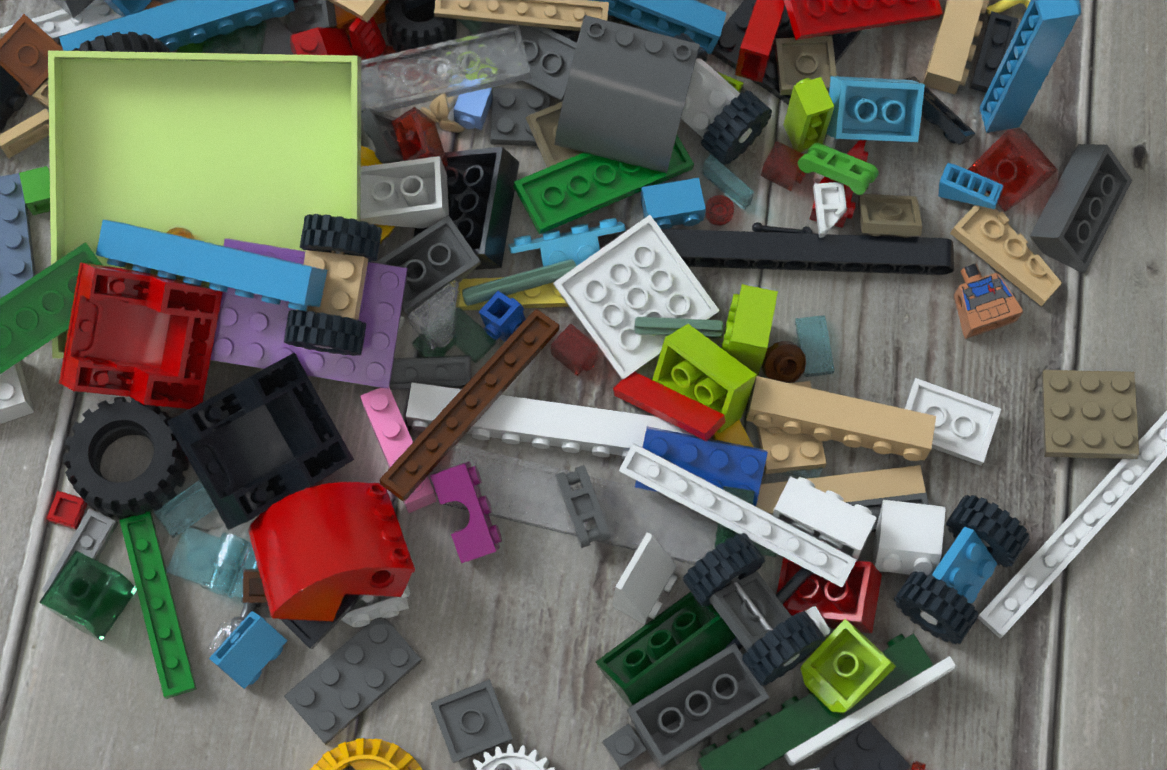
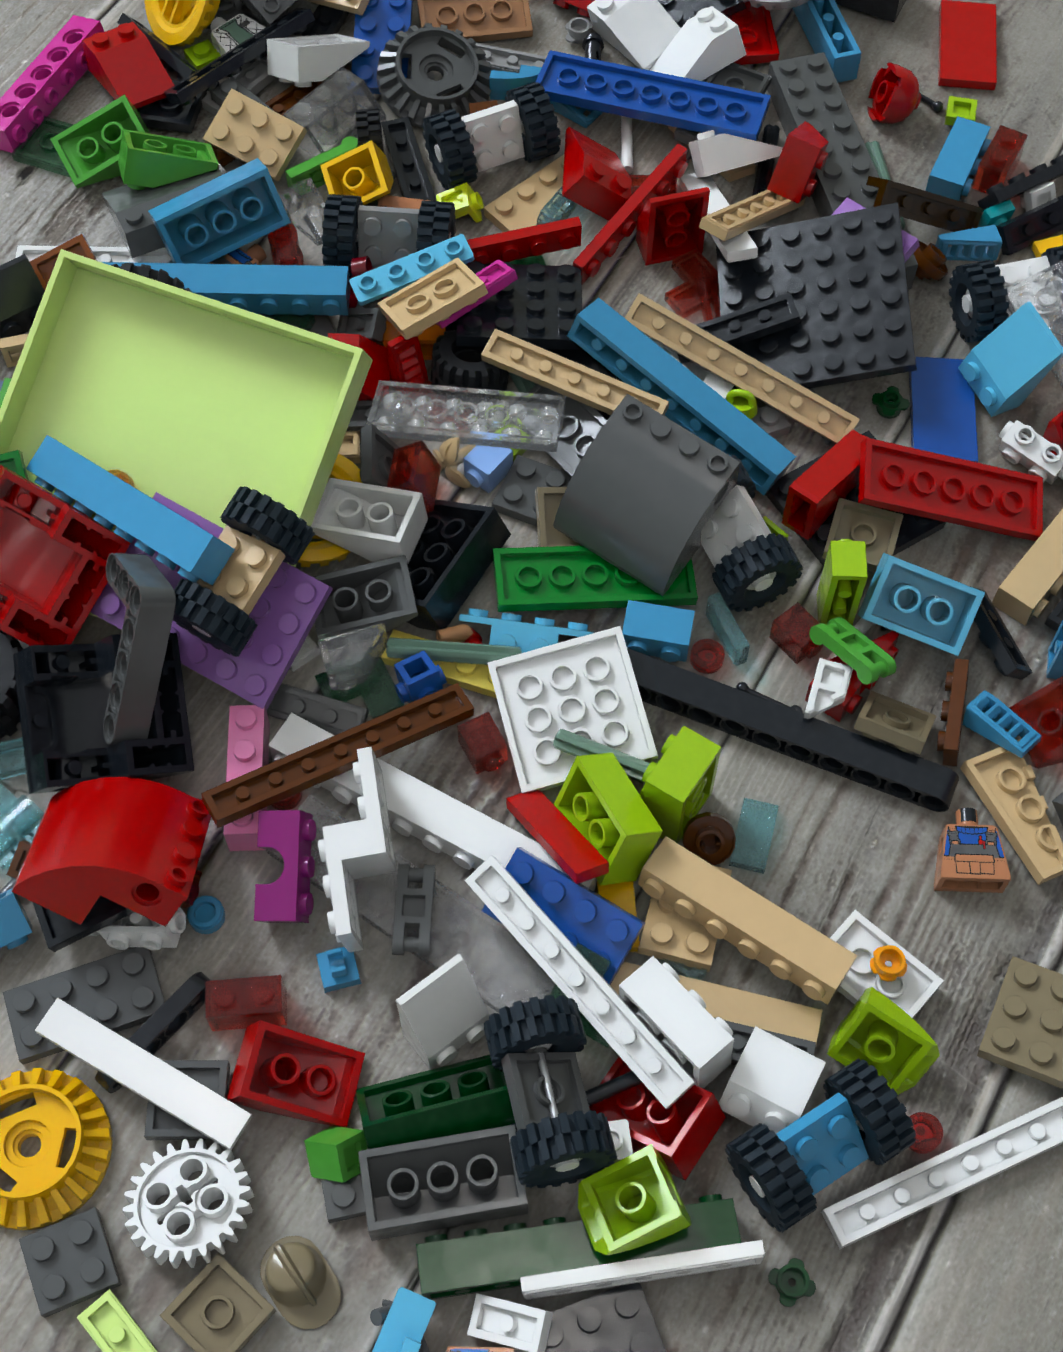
camera: 25 degrees right, 10 degrees down
none -> white tile [35,998,252,1150]
none -> black beam [95,972,216,1093]
none -> dark grey beam [103,553,176,745]
none -> dark azure tile [187,896,225,934]
none -> clear red brick [205,975,287,1031]
none -> red slope [226,1020,365,1128]
none -> bright green panel [304,1126,367,1183]
none -> dark azure tile [316,947,361,993]
none -> white bracket [318,747,397,952]
none -> medium nougat arm [436,624,483,644]
none -> dark green plate [768,1258,816,1307]
none -> lime slope [827,987,940,1095]
none -> light orange plate [870,945,907,982]
none -> clear red tile [908,1112,943,1154]
none -> reddish brown plate [937,658,969,767]

